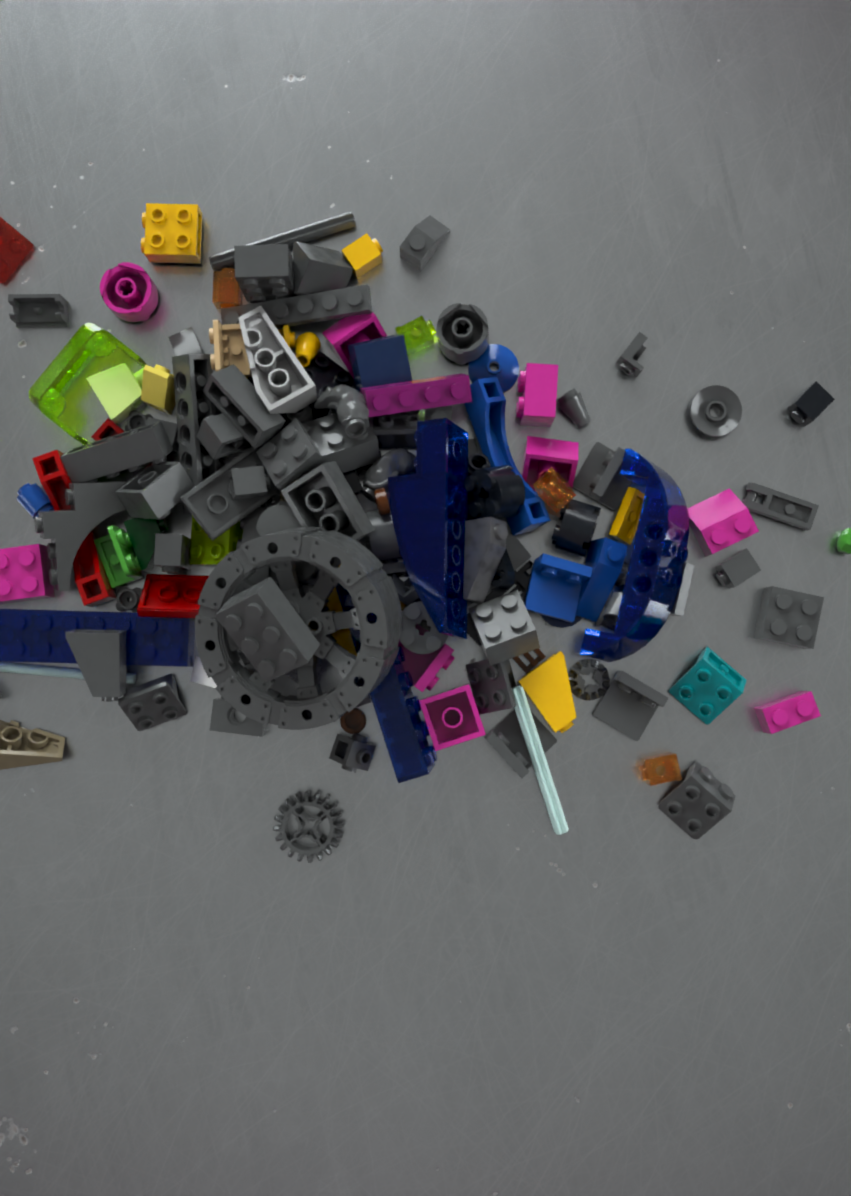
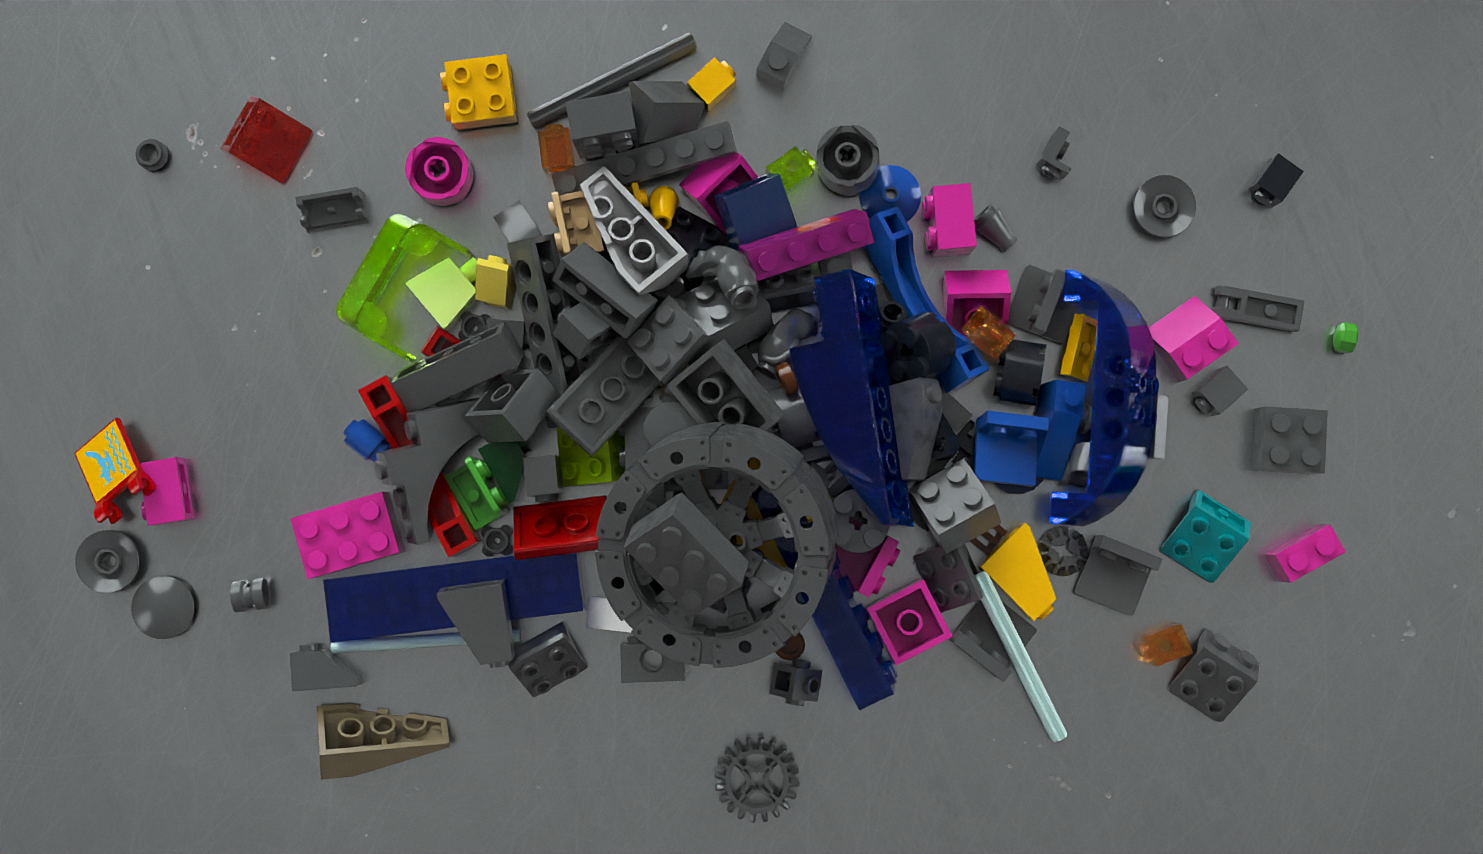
camera: 15 degrees left, 0 degrees up
dark grey brick [229,466,271,500] -> none

